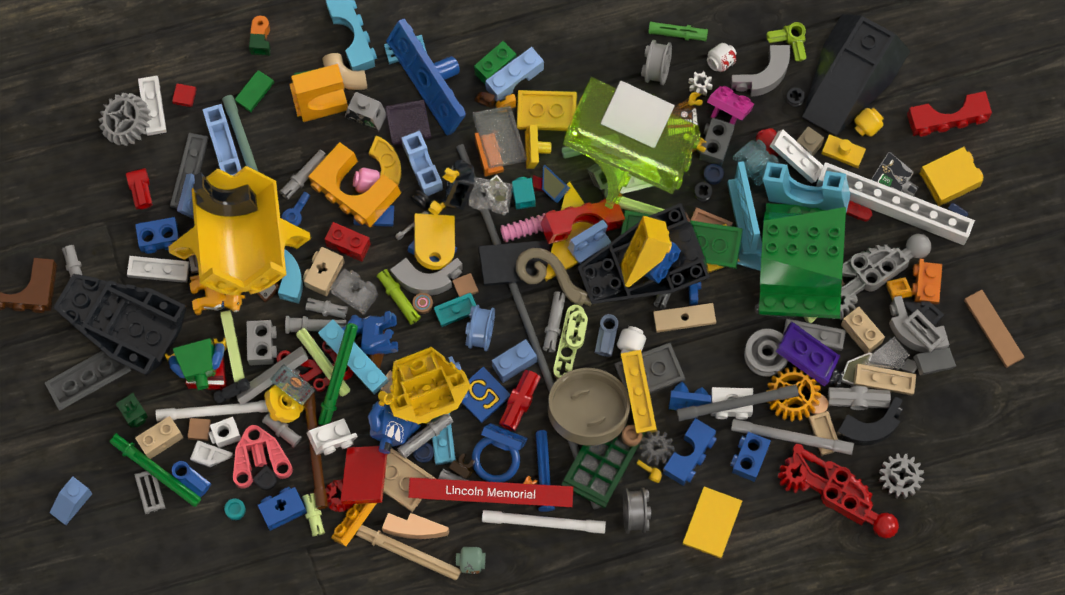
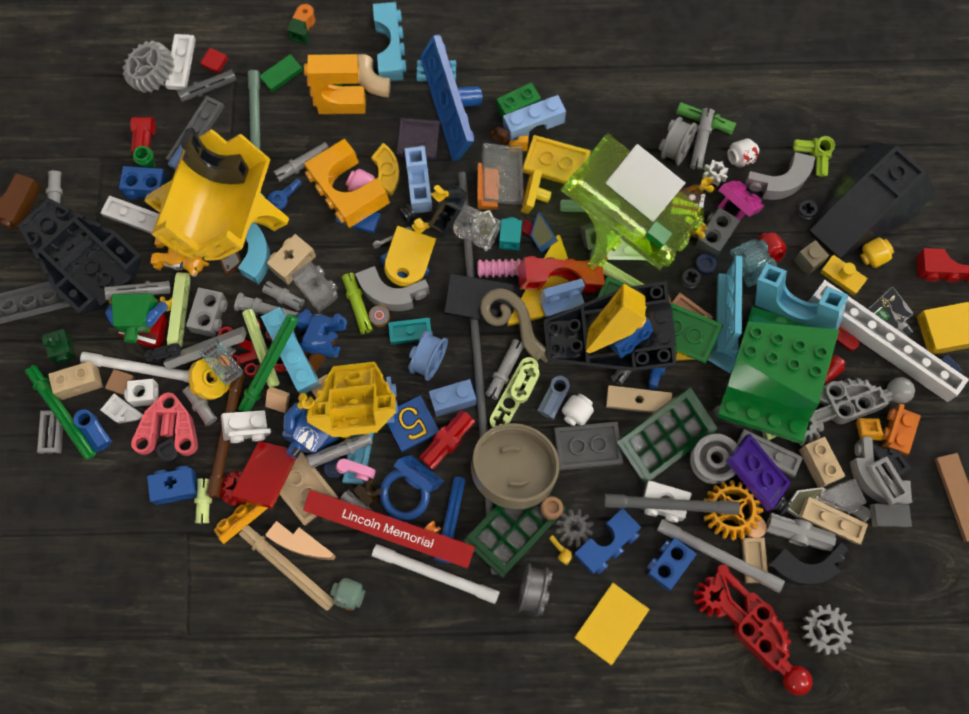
camera: 15 degrees right, 0 degrees up
light blue arch [203,104,241,176] -> none
teal tile [224,499,246,520] -> none
red brick [325,222,371,262] -> none
light grey torso [345,92,387,132] -> none
medium nougat tile [452,273,478,297] -> none
yellow fence [621,350,657,434] -> none
blue tile [669,382,712,410] -> none
white plate [770,130,823,183] -> none
none -> light grey pin [104,281,170,300]
none -> green cone [133,146,155,168]
none -> dark grey pin [177,69,237,103]
none -> light nougat tile [265,387,290,413]
none -> bright pink plate [336,459,376,482]
none -> dark green piece [616,387,718,484]
none -> tile [645,221,672,249]
none -> light grey pin [690,108,715,170]
none -> red cone [824,354,846,386]

